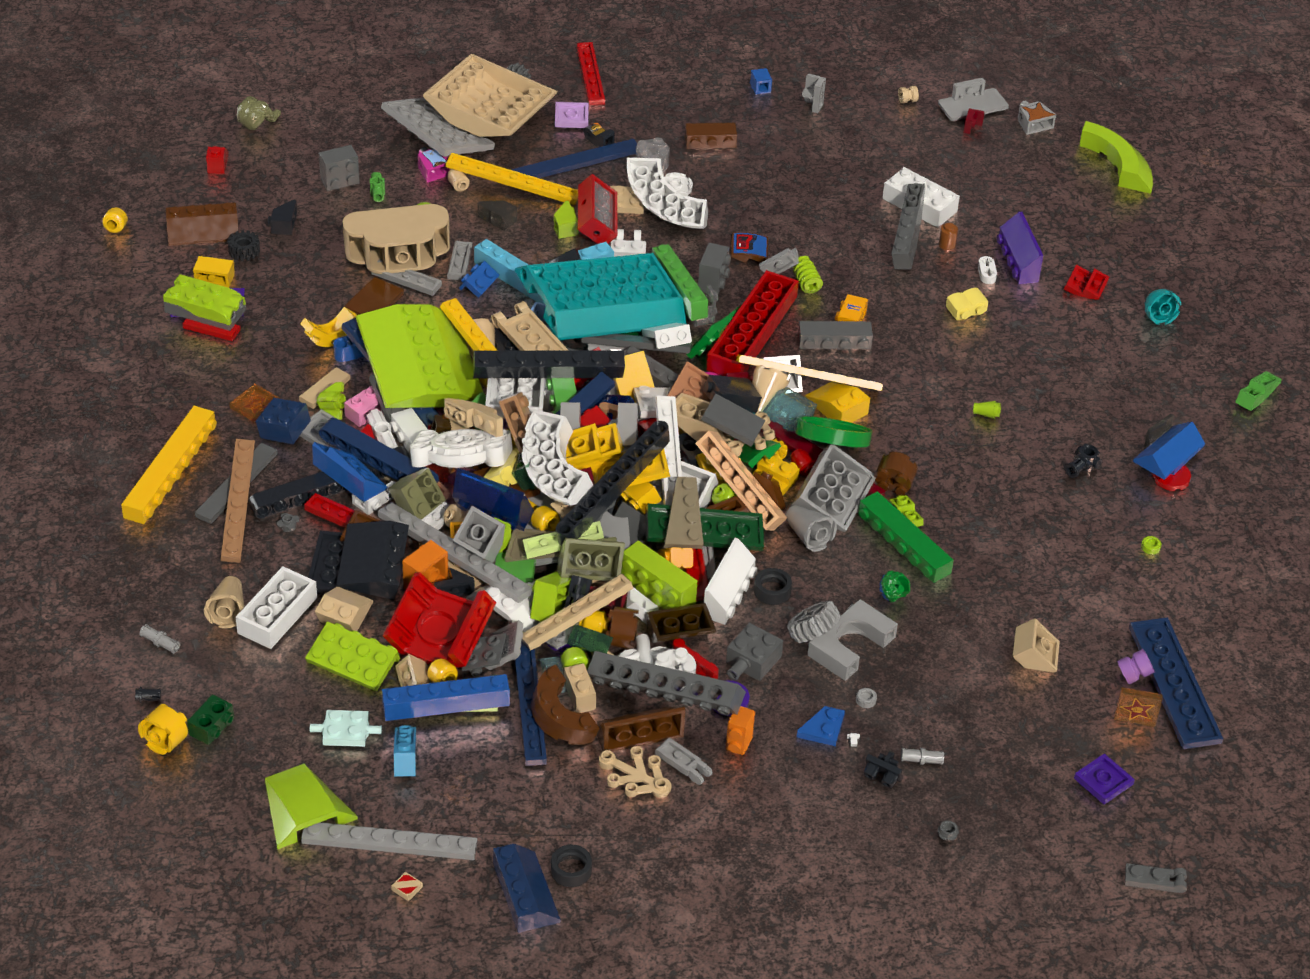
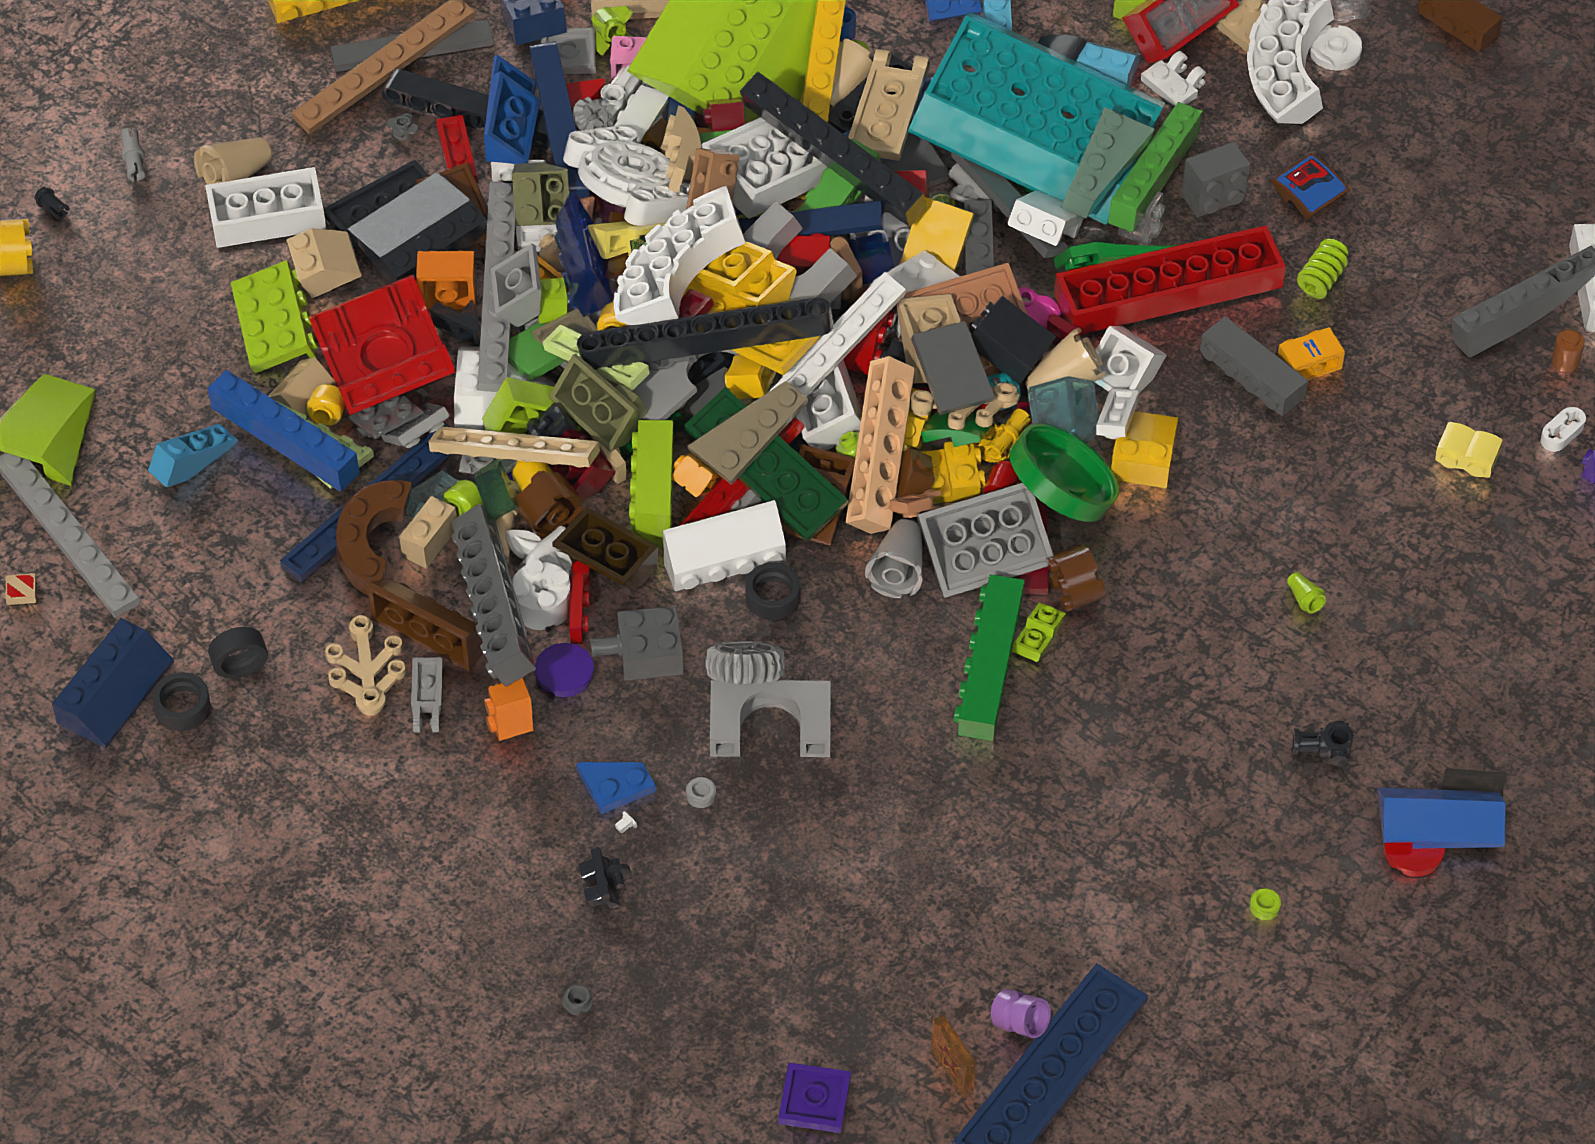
camera: 50 degrees right, 10 degrees up
dark green brick [187,694,234,745] -> none
light aqua plate [310,710,382,747] -> none
white piece [626,587,659,624] -> none
tile [736,355,883,391] -> none
light grey panel [759,248,799,274] -> none
green piece [879,570,910,602] -> none
light grey pin [900,748,944,765] -> none
tan slope [1013,618,1060,673] -> none
none -> black tyre [208,627,268,679]
none -> light grey gear [572,97,614,130]
none -> dark red brick [703,98,745,132]
none -> nougat plate [890,489,942,518]
none -> yellow pin [985,409,1030,460]
none -> sand green wedge [1061,107,1155,218]
none -> white plate [1096,388,1139,439]

